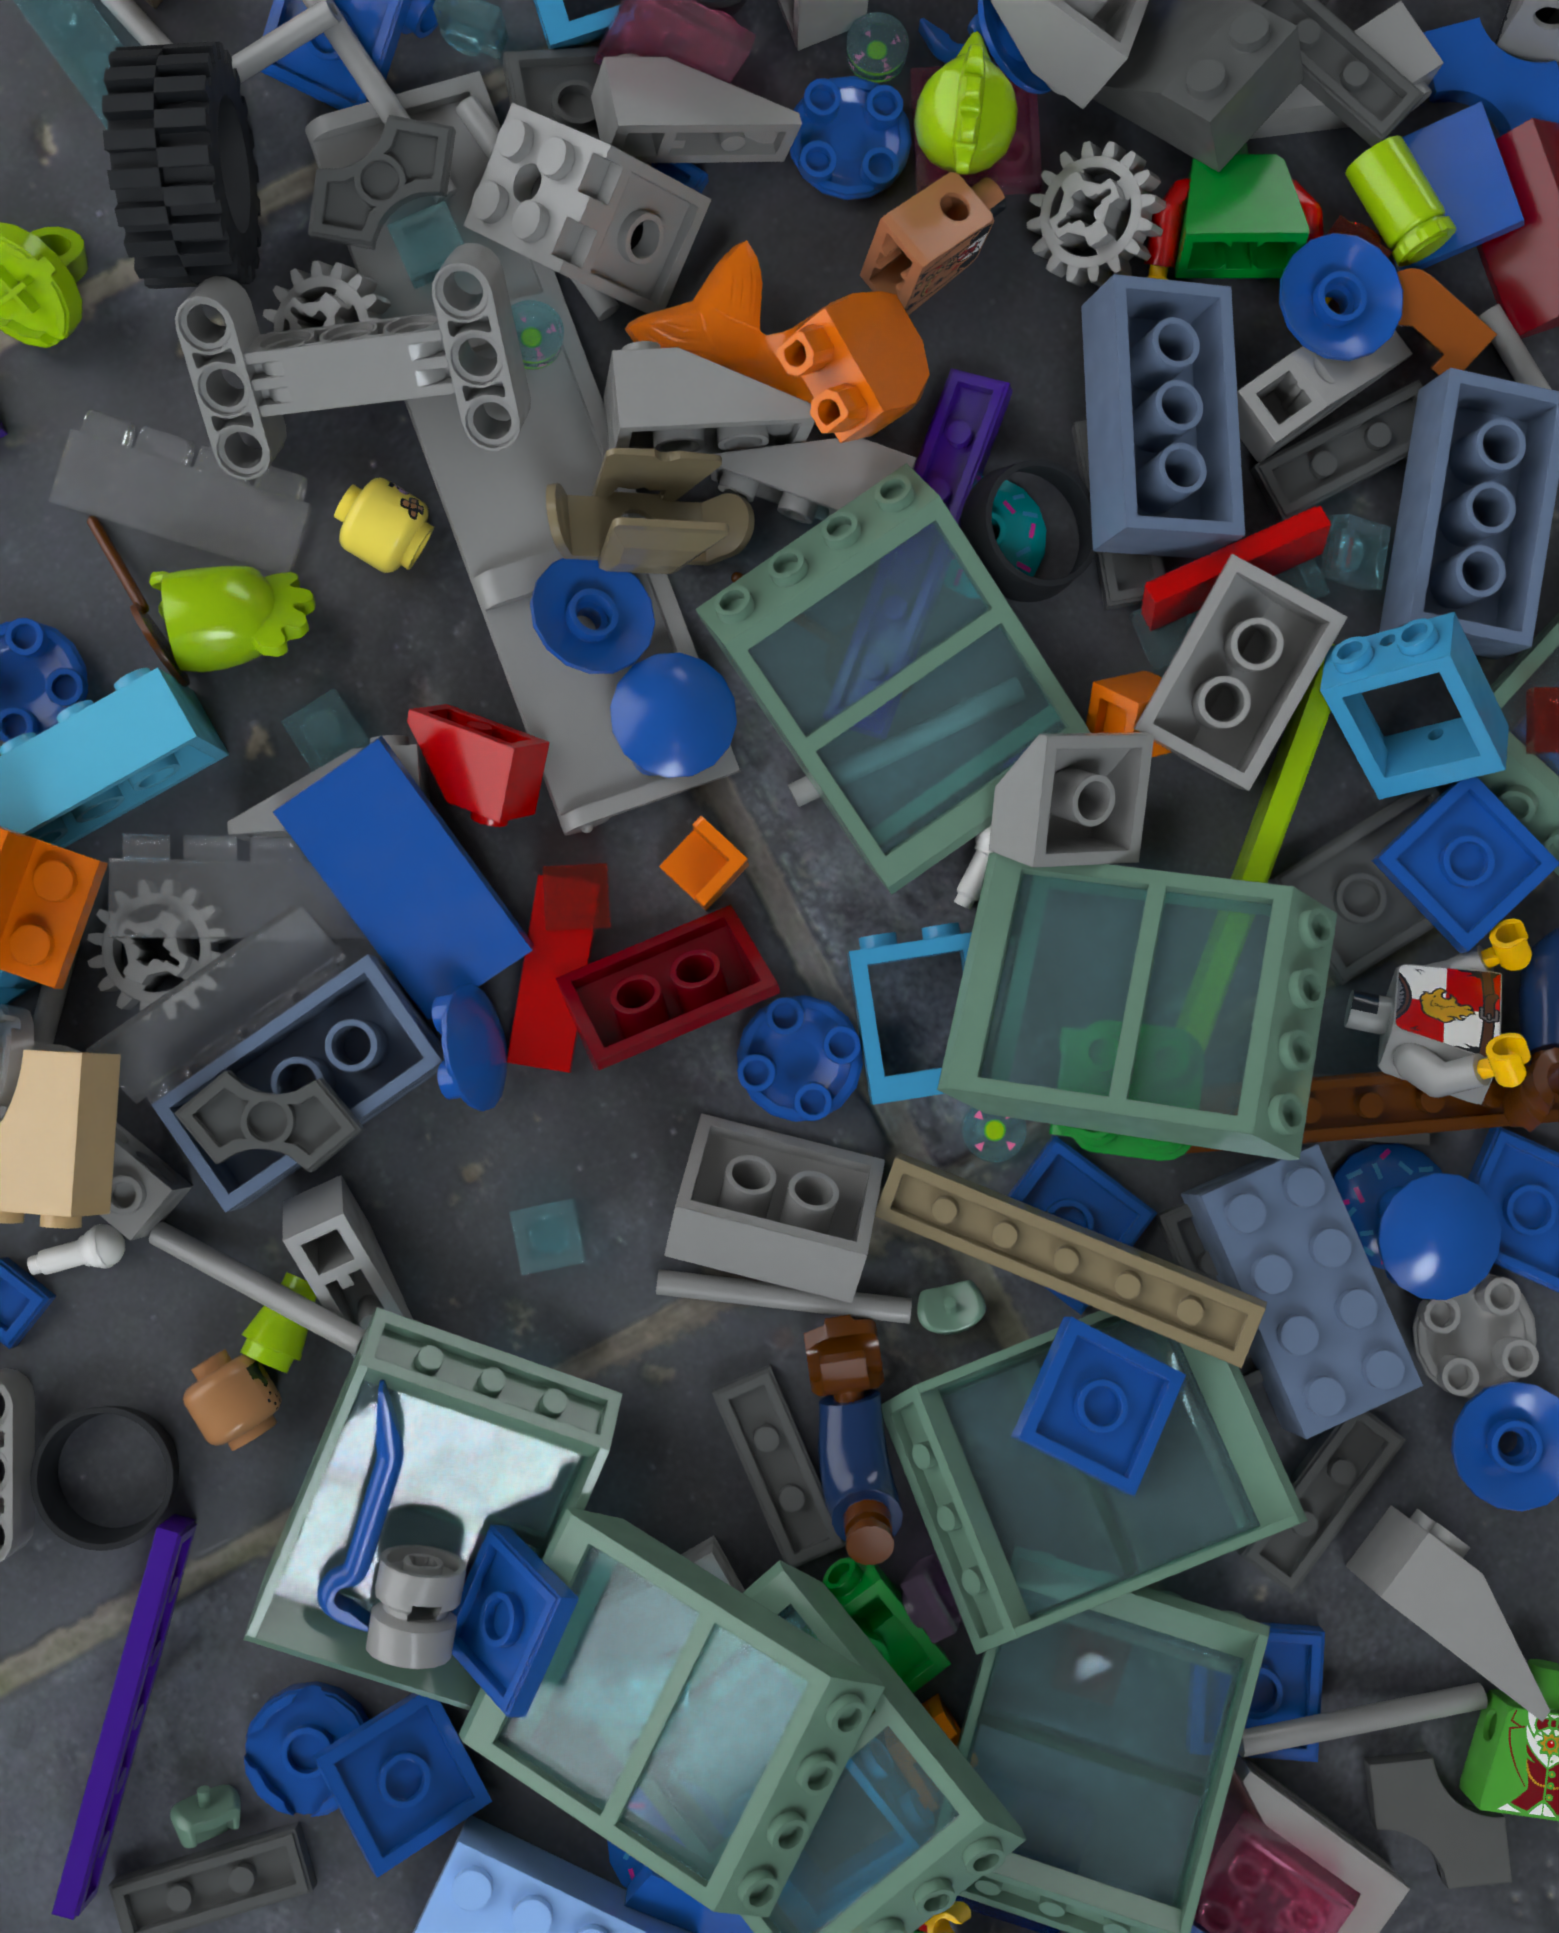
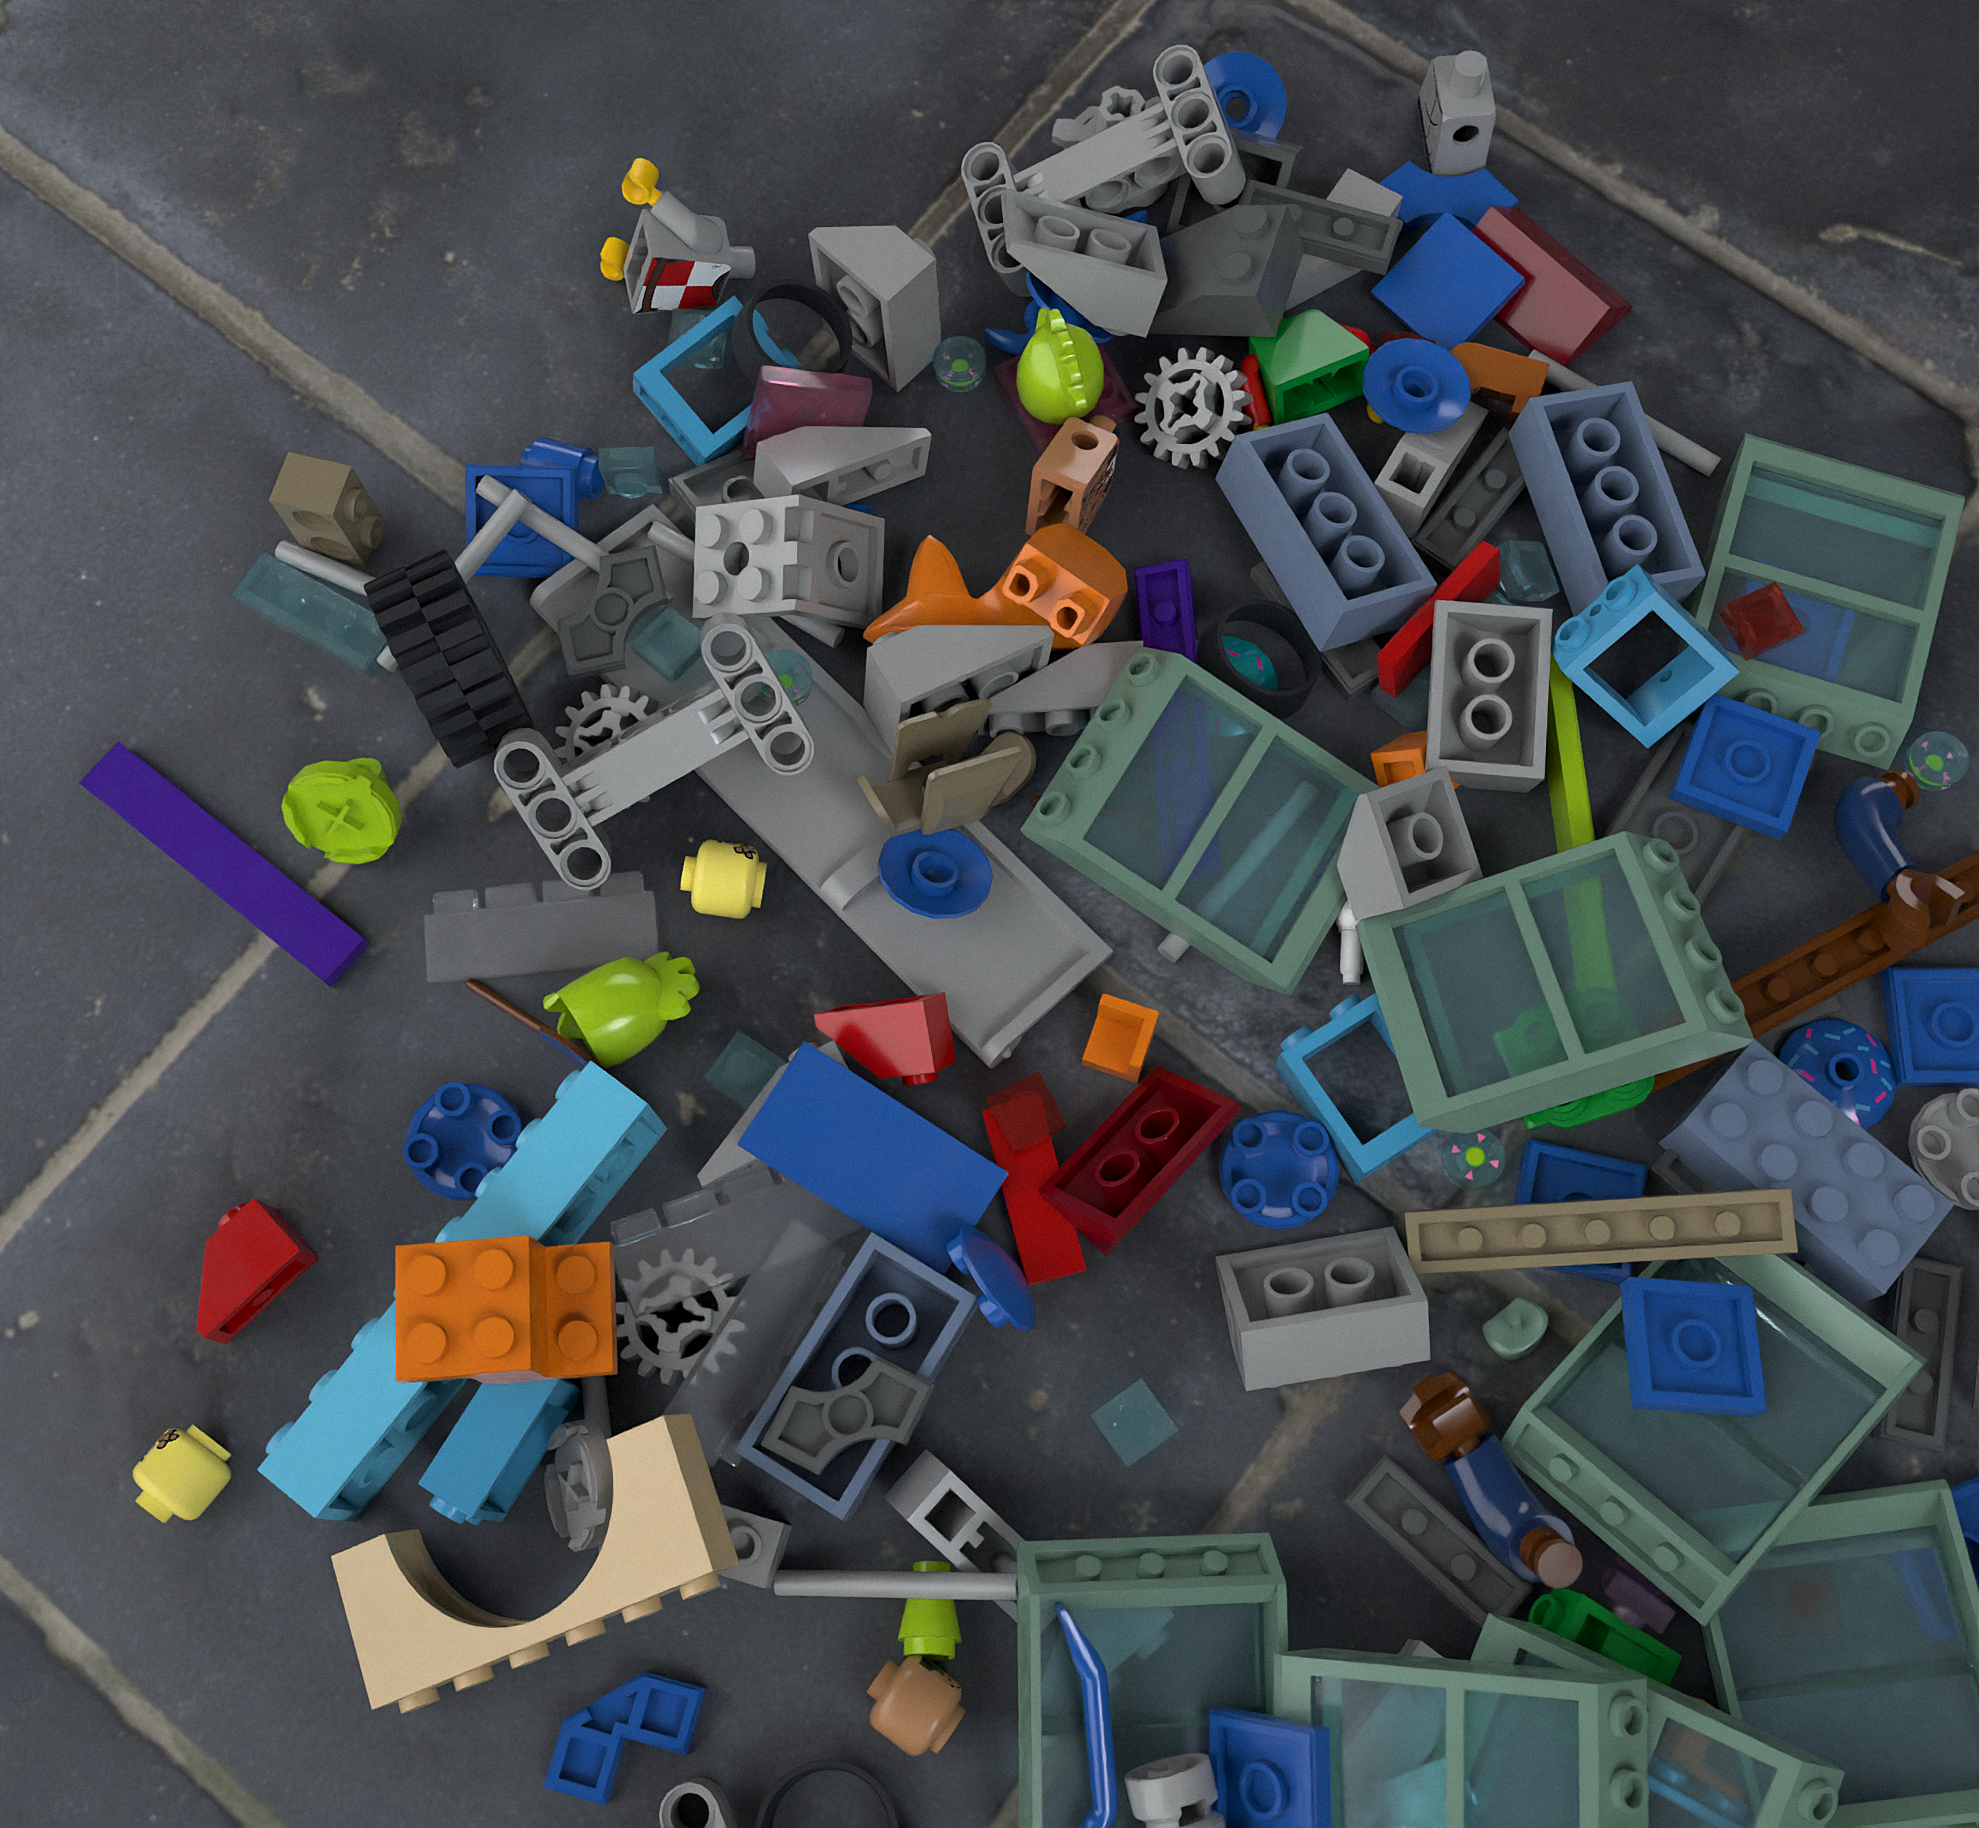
camera: 15 degrees left, 15 degrees down
white piece [27,1224,125,1275] -> none
blue dish [610,652,737,778] -> none
light grey bar [656,1269,912,1324] -> none
blue dish [790,76,912,200] -> none
torso [1344,918,1532,1105] -> none
lime piece [1345,135,1456,267] -> none
blue dish [1377,1172,1502,1300] -> none

